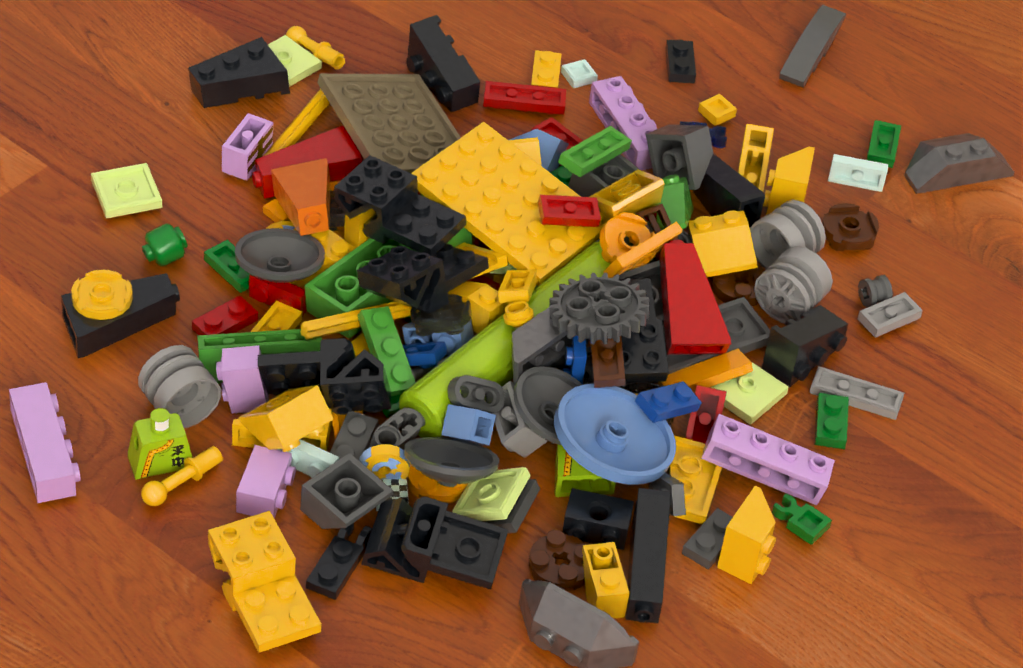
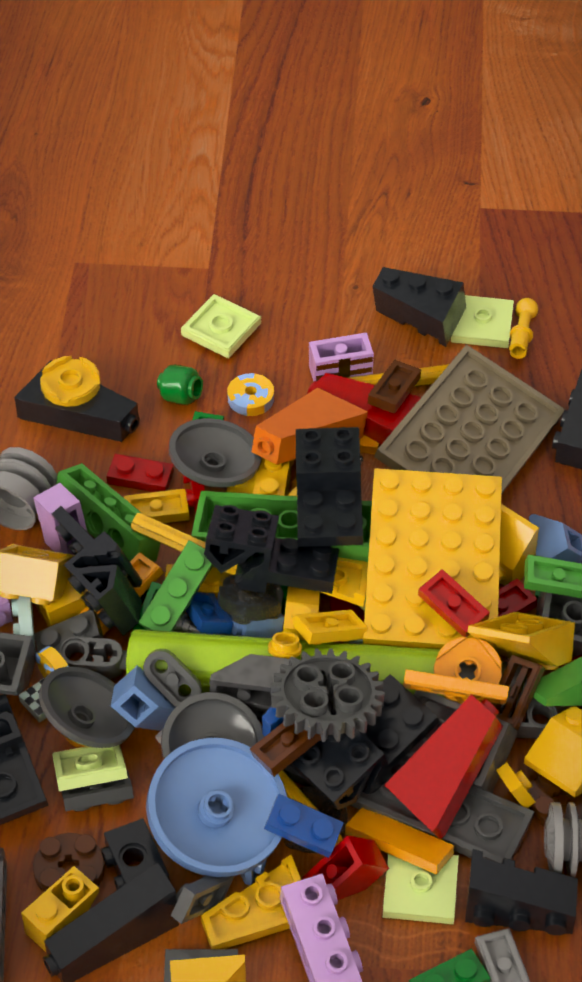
camera: 60 degrees right, 5 degrees up
none -> yellow piece [227,373,274,416]
none -> reddish brown plate [367,360,421,414]
none -> yellow plate [496,762,535,808]

